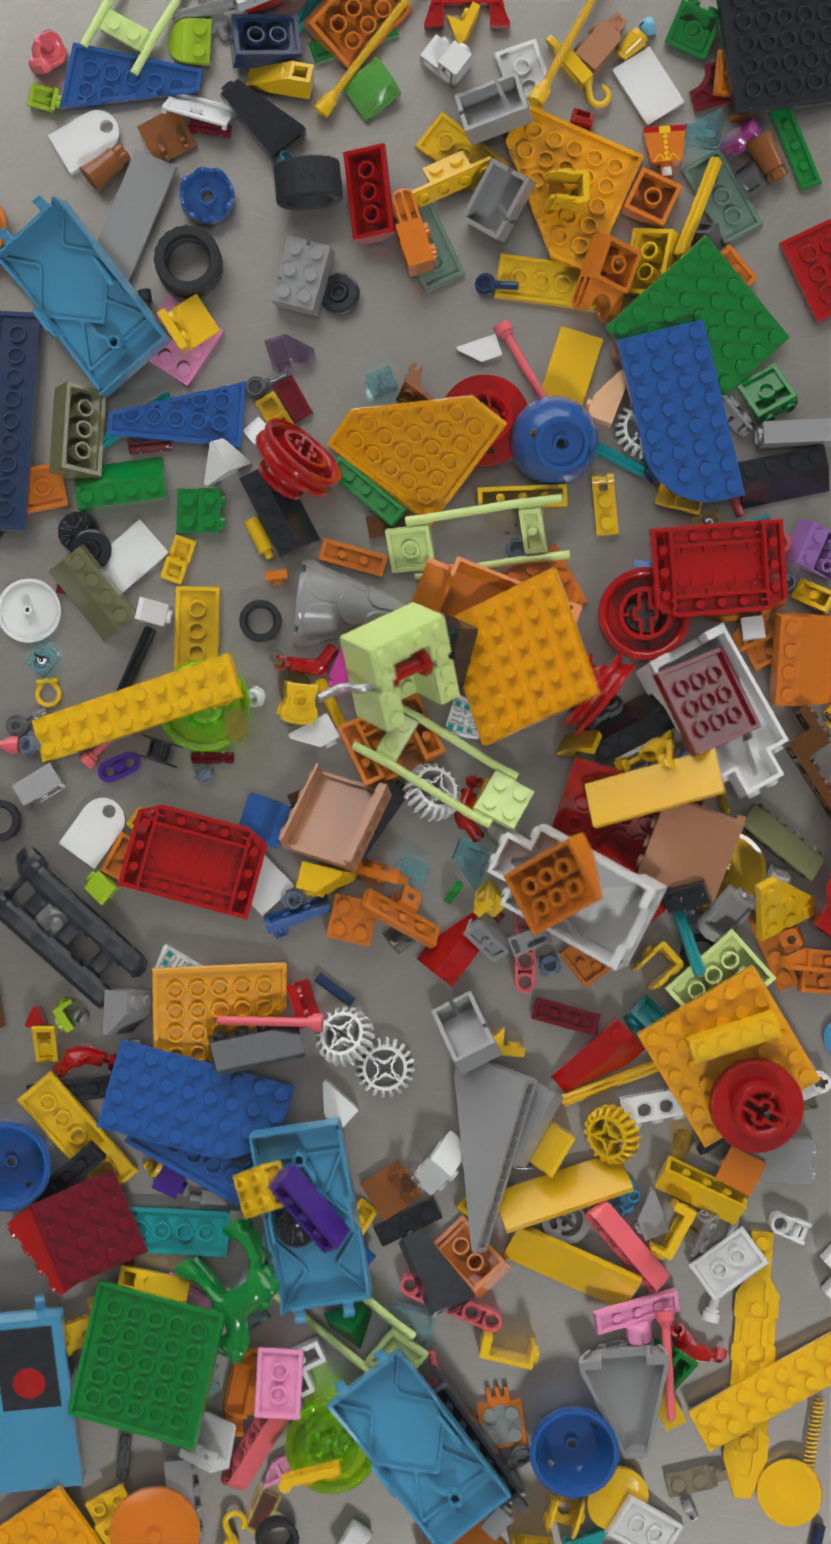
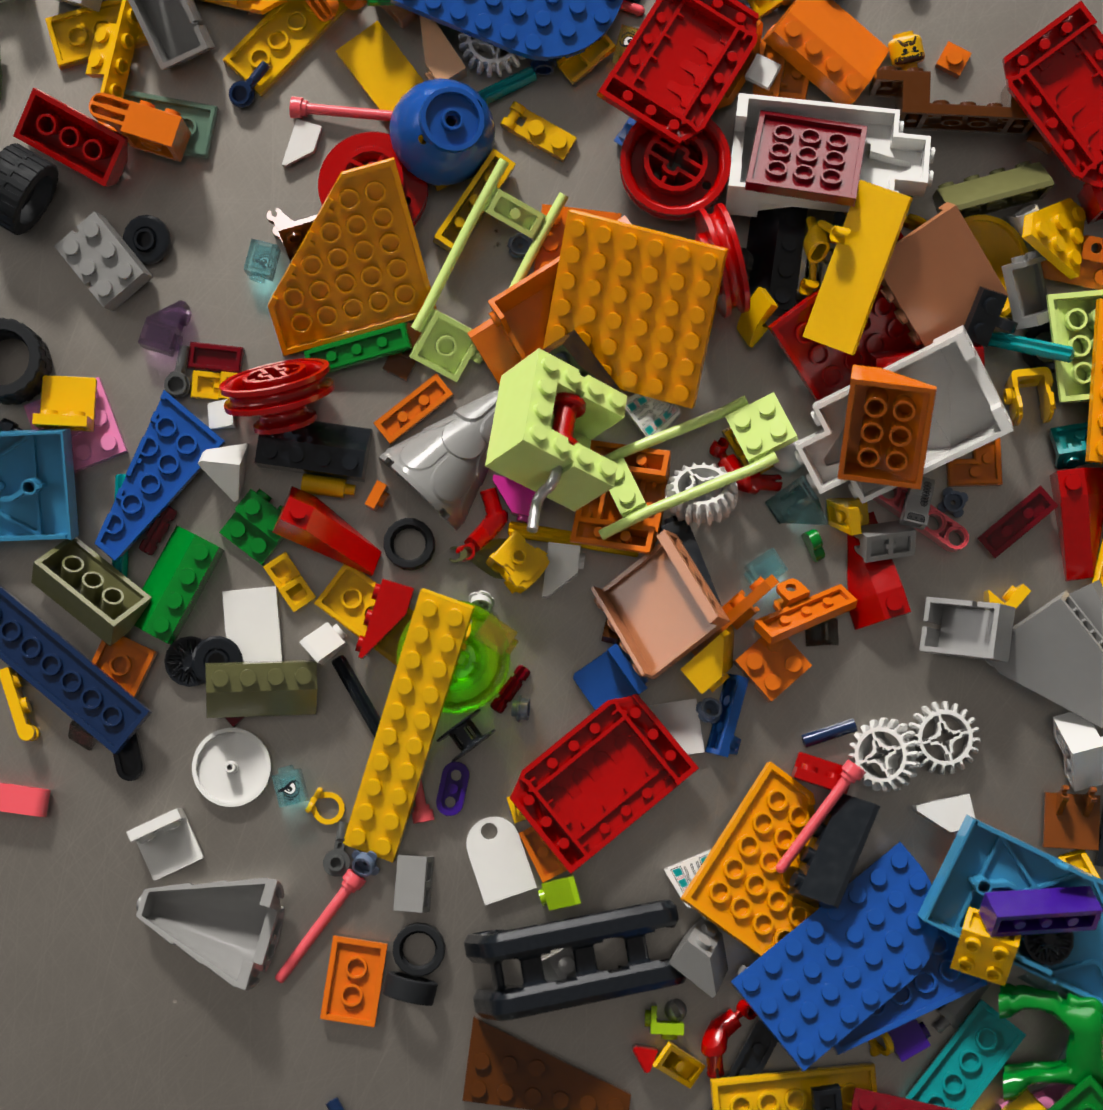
camera: 50 degrees left, 5 degrees down
none -> red wedge [273,486,381,576]
none -> red slope [355,579,415,659]

